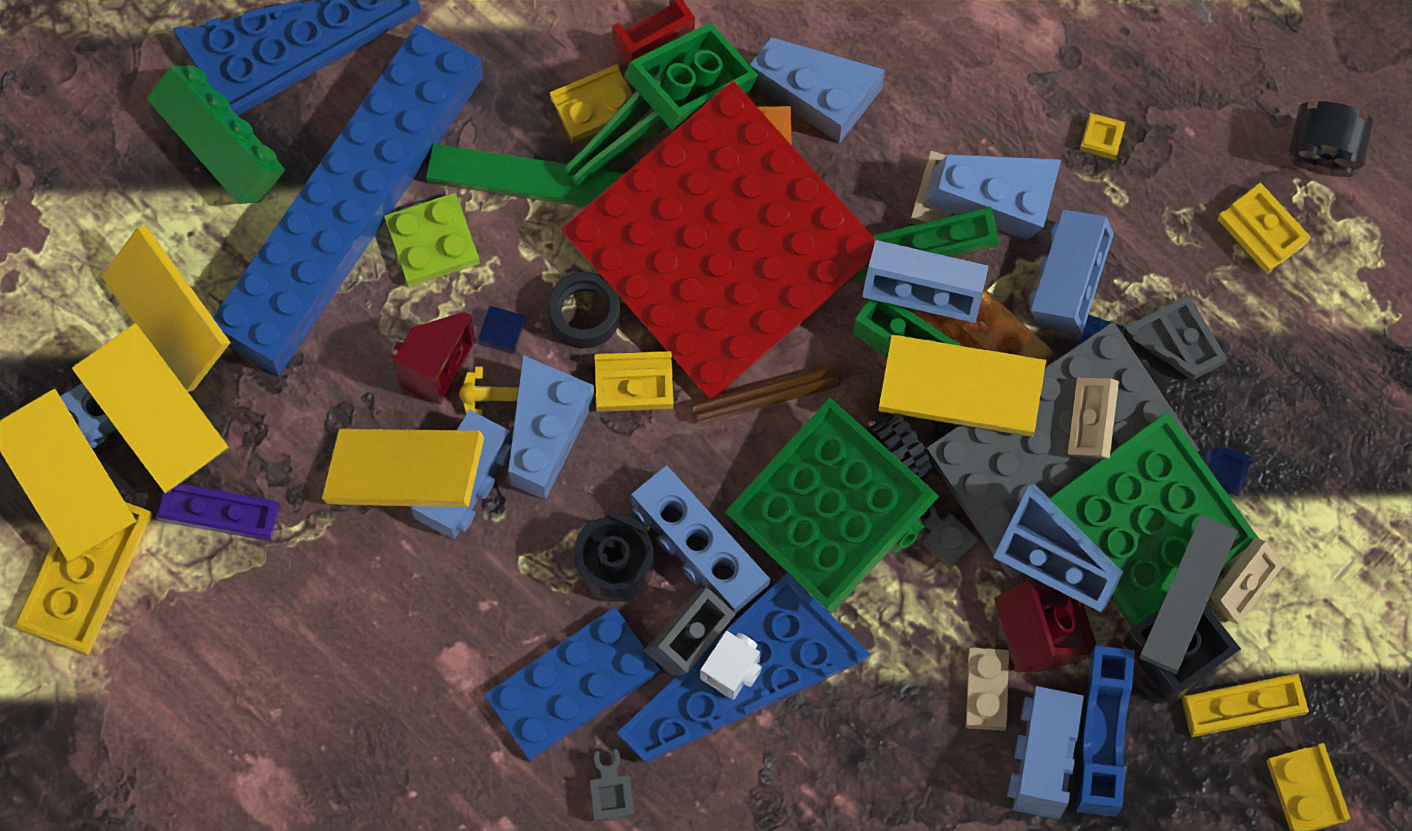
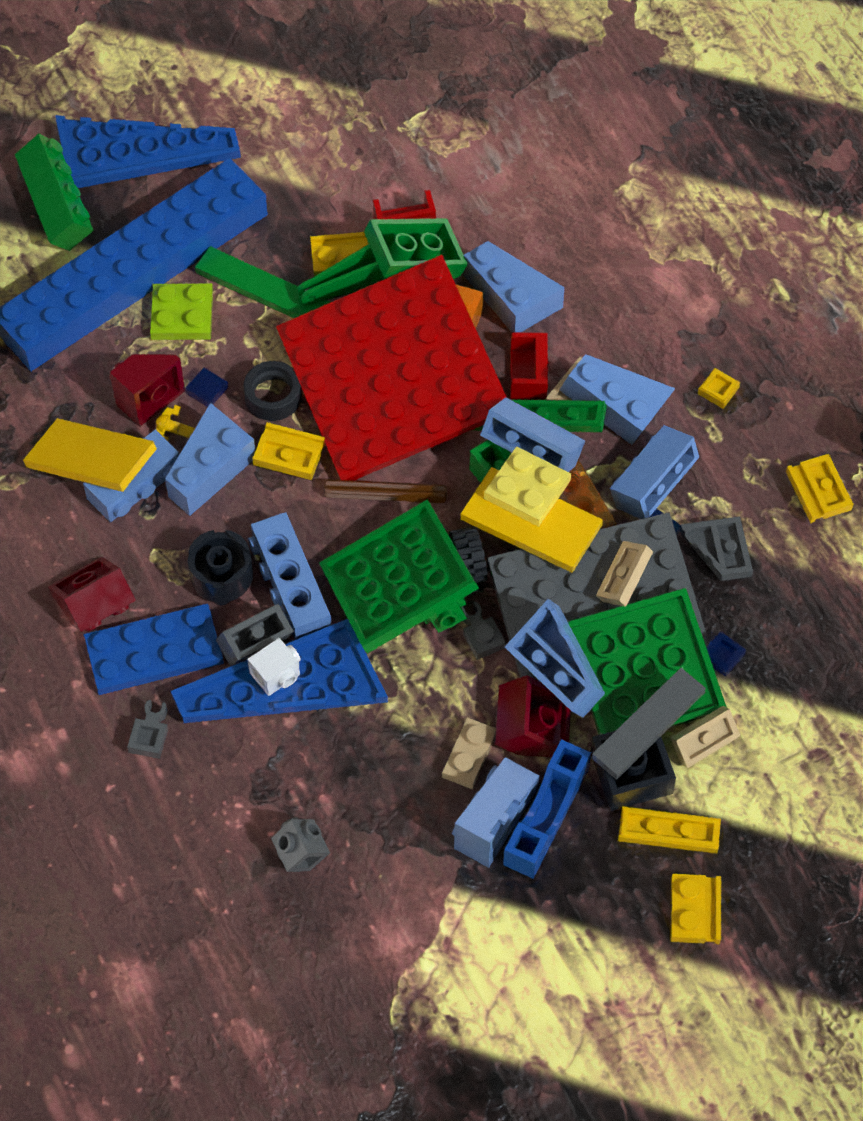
camera: 20 degrees right, 10 degrees down
none -> dark red slope [48,557,136,632]
none -> light yellow plate [484,446,571,527]
none -> red panel [510,332,548,400]

